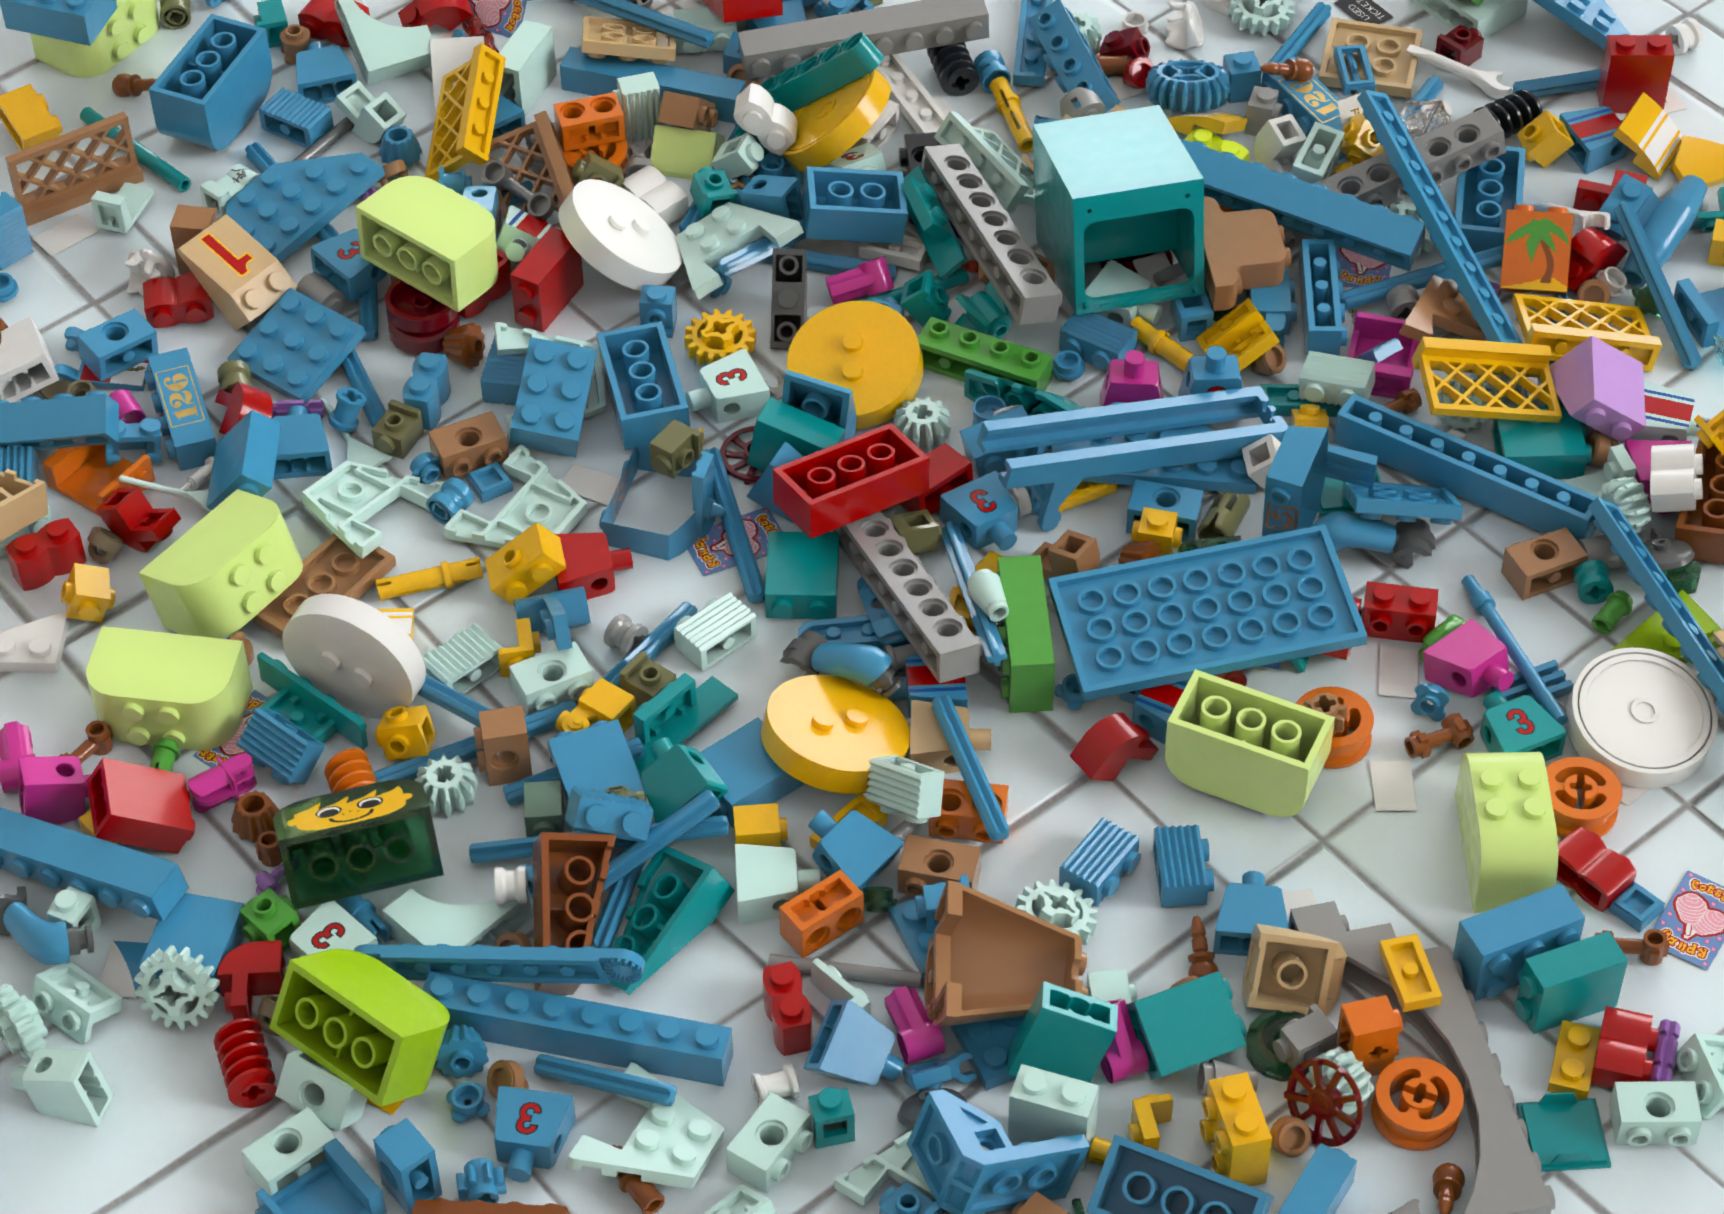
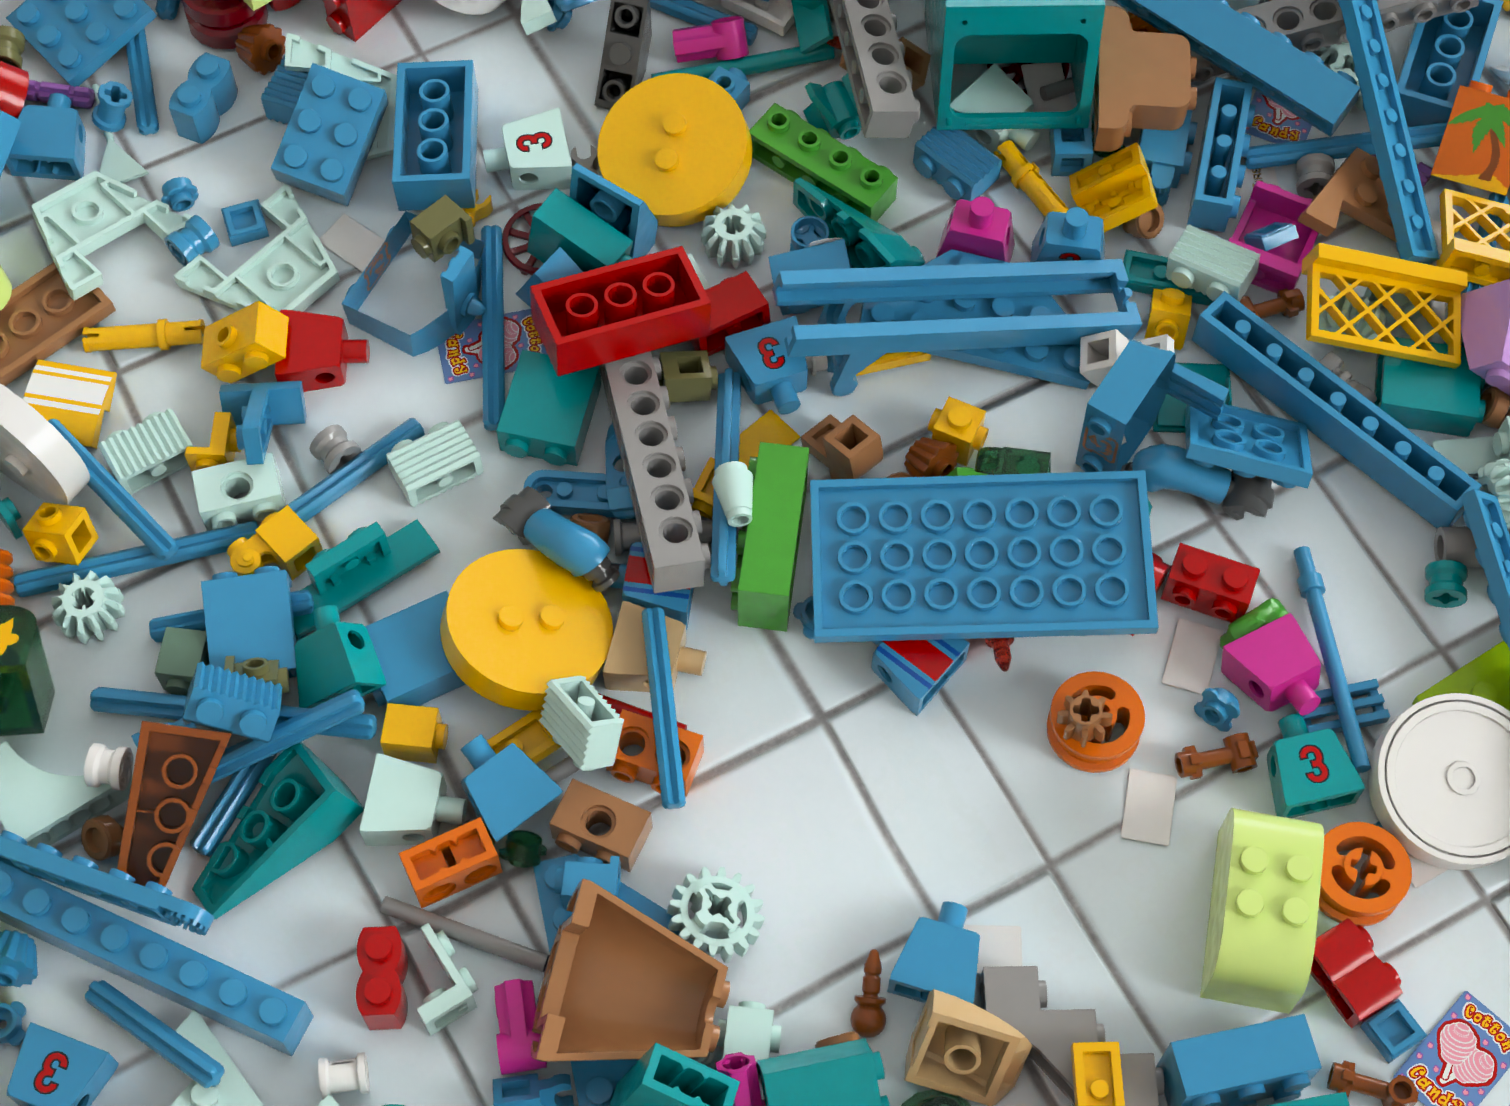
camera: 10 degrees right, 15 degrees up
olive brick [371,399,424,459] -> none
medium nougat brick [428,411,509,481] -> none
medium nougat brick [473,705,532,786] -> none
medium nougat tile [487,1060,529,1099] -> none
olive brick [619,651,676,706] -> none
dark azure brick [639,285,677,338] -> none
yellow gear [684,309,756,366] -> none
dark azure torso [803,999,904,1086] -> none
teal brick [900,269,952,328] -> none
dark azure plate [1052,350,1085,381] -> none
dark azure brick [1059,817,1141,906] -> none
red brick [1070,713,1159,781] -> none
dark azure brick [1126,479,1204,544] -> none
dark azure brick [1152,824,1214,907] -> none
yellowish green brick [1164,669,1335,817] -> none
olive arm [1198,491,1251,547] -> none
medium nougat brick [1501,527,1588,601] -> none
bright green pin [1591,590,1633,635] -> none

